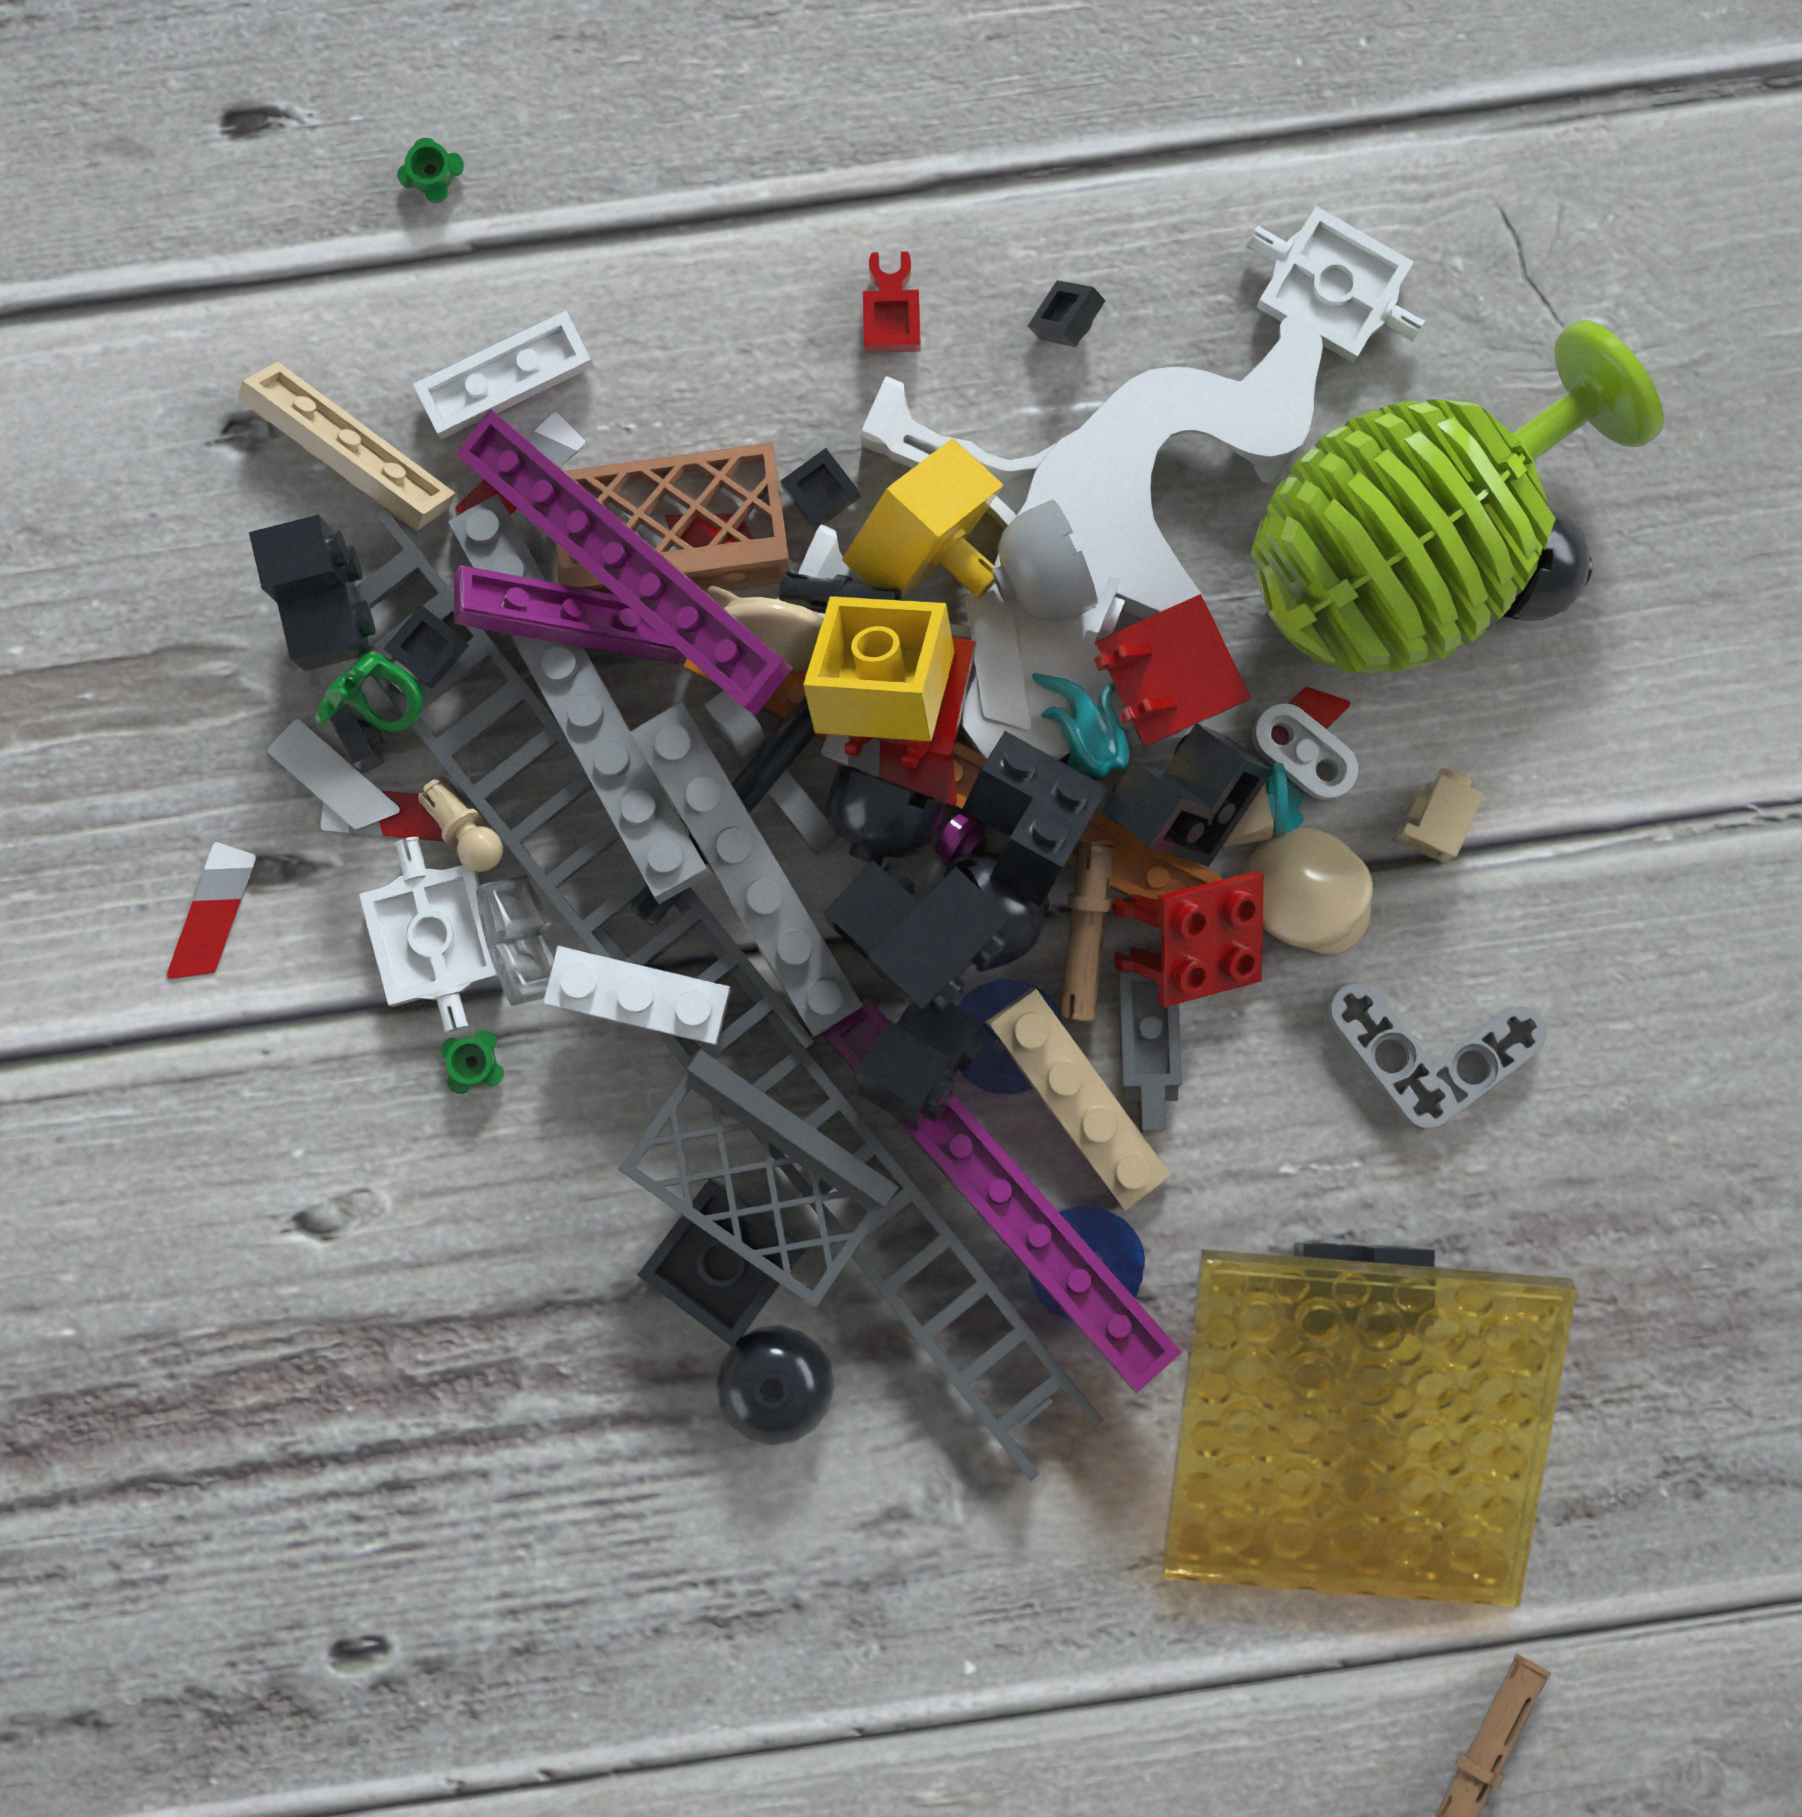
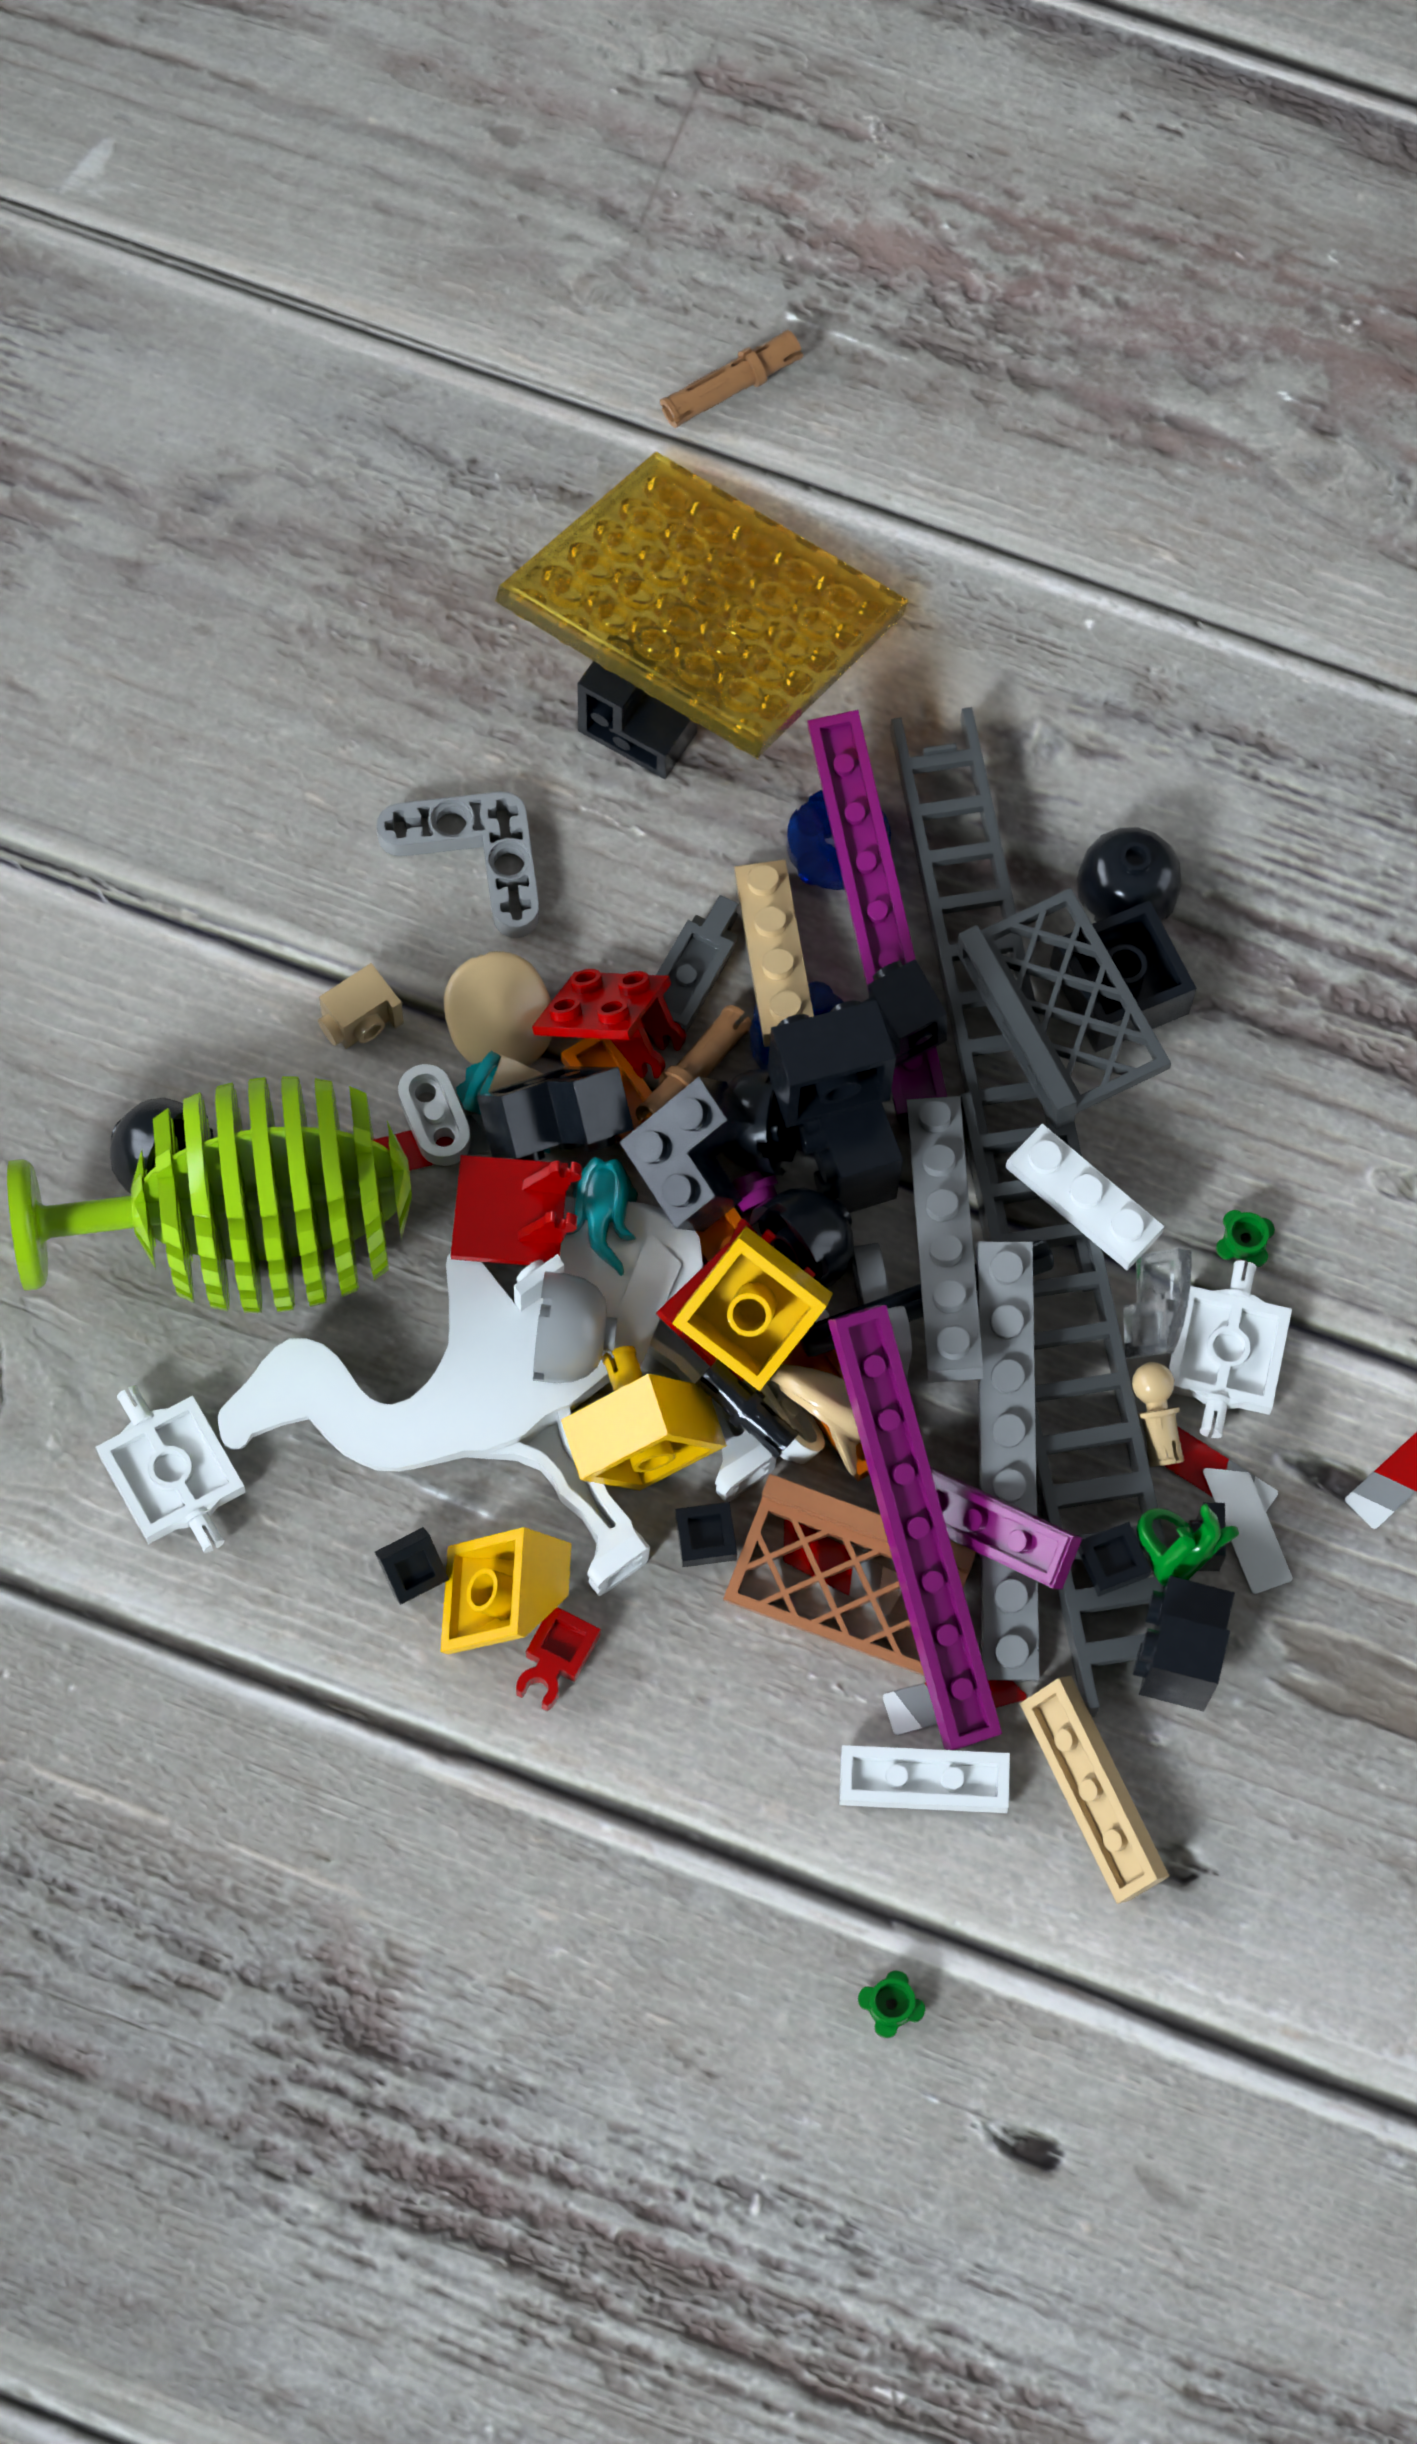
camera: 155 degrees left, 15 degrees down
none -> yellow slope [440,1527,572,1655]

